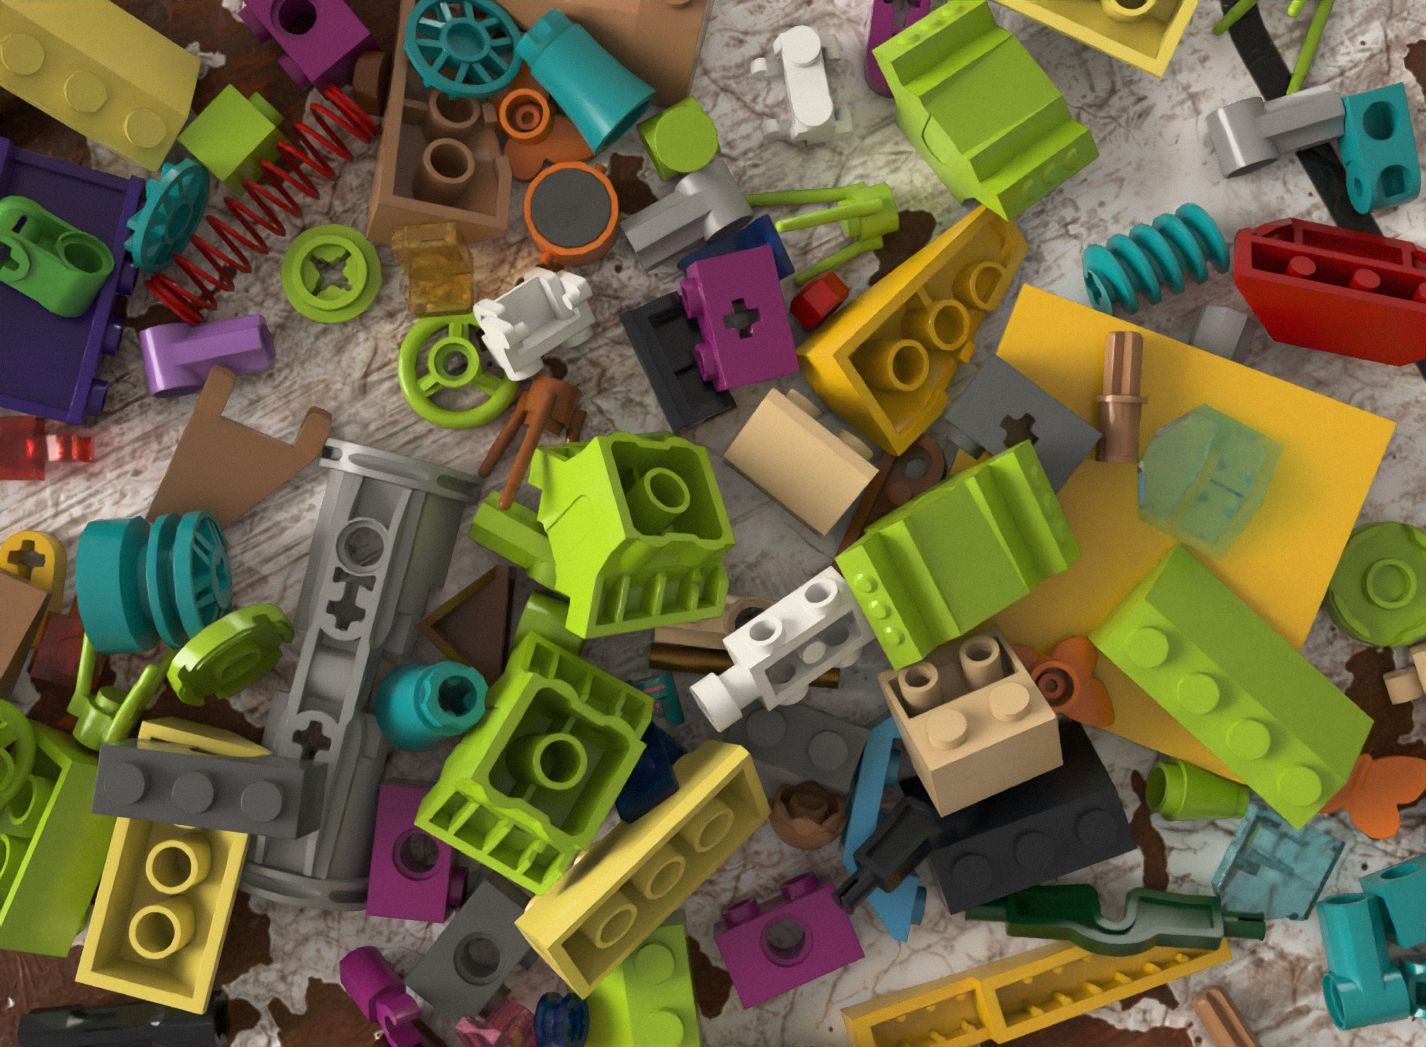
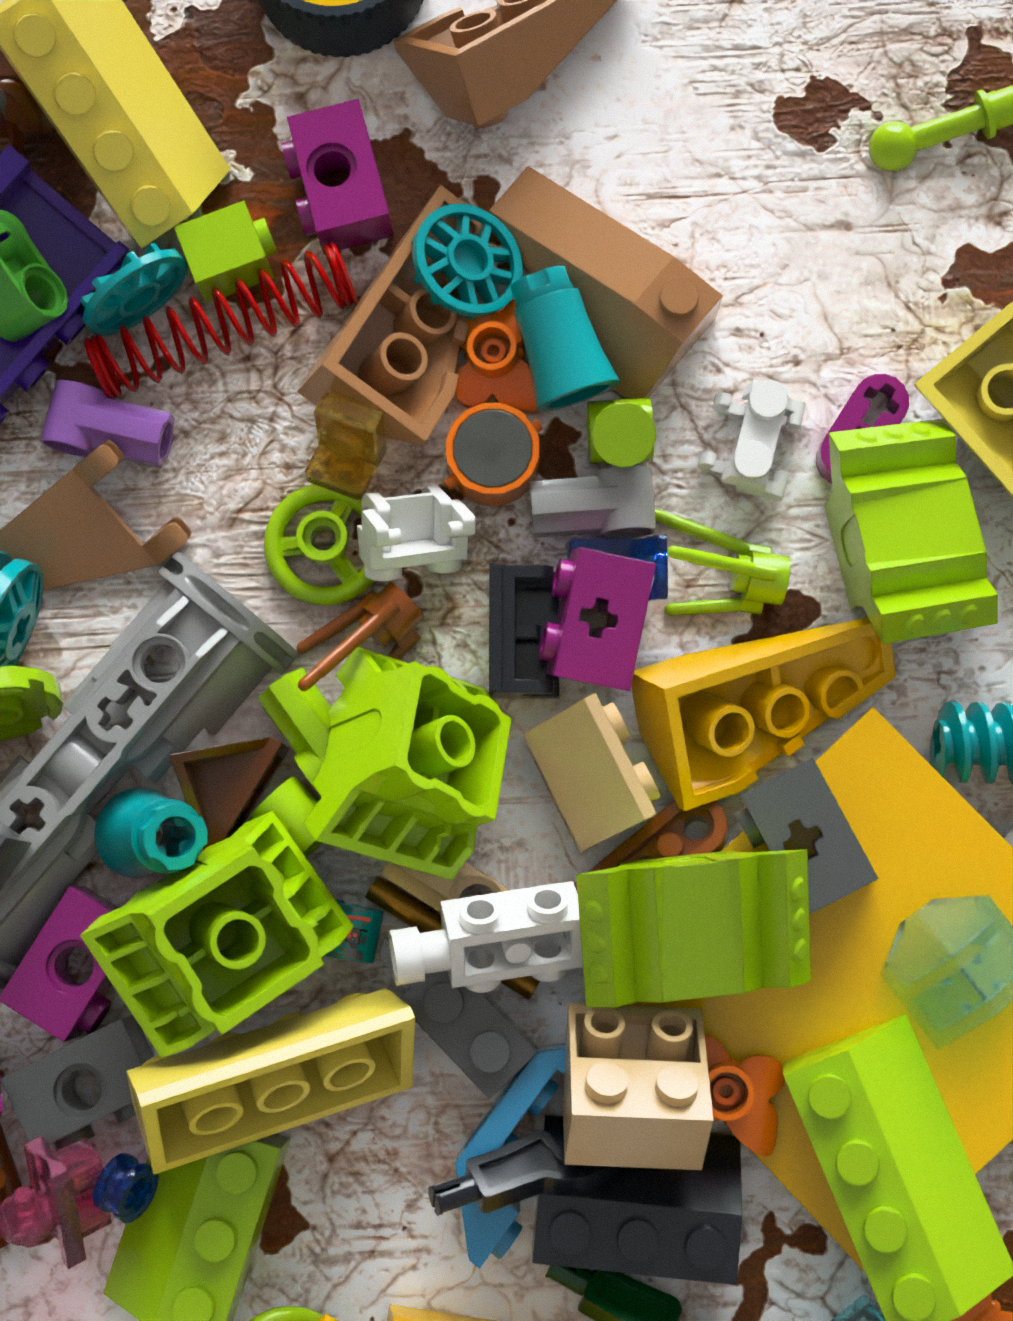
camera: 25 degrees right, 5 degrees down
lime gear [281,224,384,325] -> none
reddish brown tile [353,49,392,117] -> none
bracket [615,720,688,824] -> none
magenta brick [713,871,865,1010] -> none
medium nougat plate [768,781,848,850] -> none
red tile [788,271,850,333] -> none
medium nougat axle [1094,331,1148,463] -> none
lime cone [1145,758,1250,822] -> none

